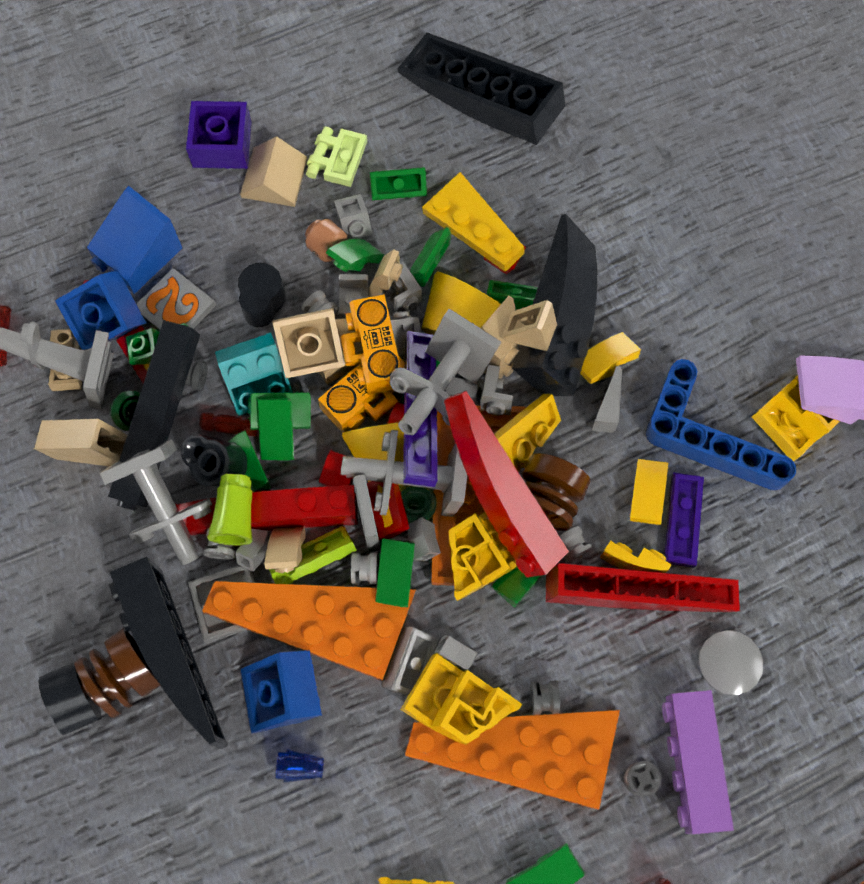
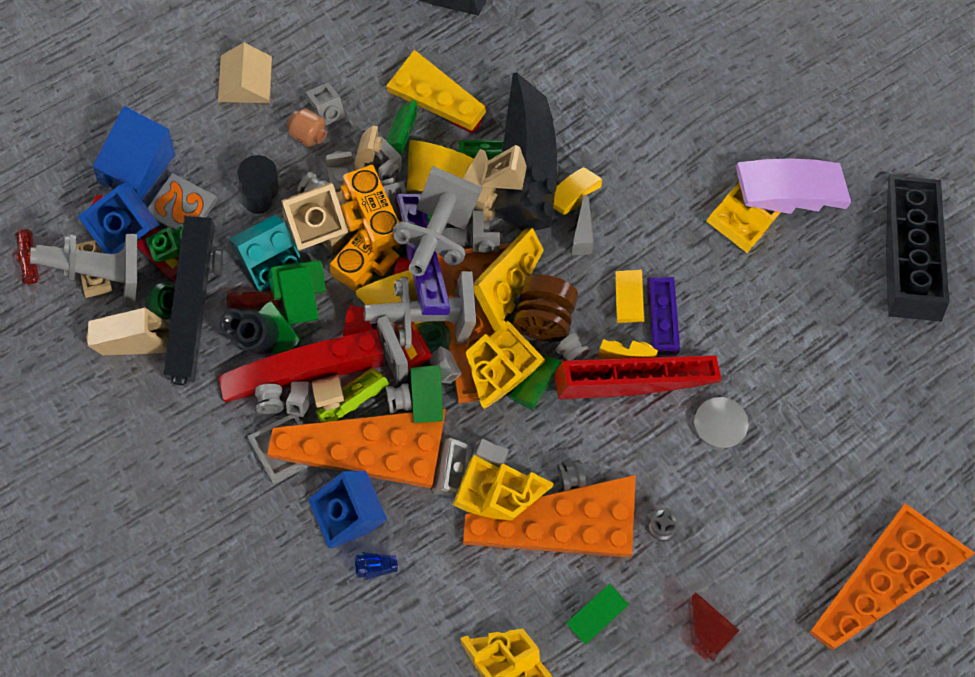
camera: 15 degrees left, 5 degrees down
black piece [38,662,101,735] -> none
reddish brown wheel [74,628,160,719] -> none
light grey piece [100,439,212,565] -> none
black slope [109,557,228,749] -> none
dark purple brick [186,101,252,169] -> none
lime plant [207,474,253,546] -> none
yellowish green plate [306,127,368,187] -> none
green slope [326,239,384,272] -> none
green slope [370,167,427,200] -> none
slope [444,391,569,577] -> none
blue beam [646,359,796,490] -> none
medium lavender brick [662,690,734,834] -> none

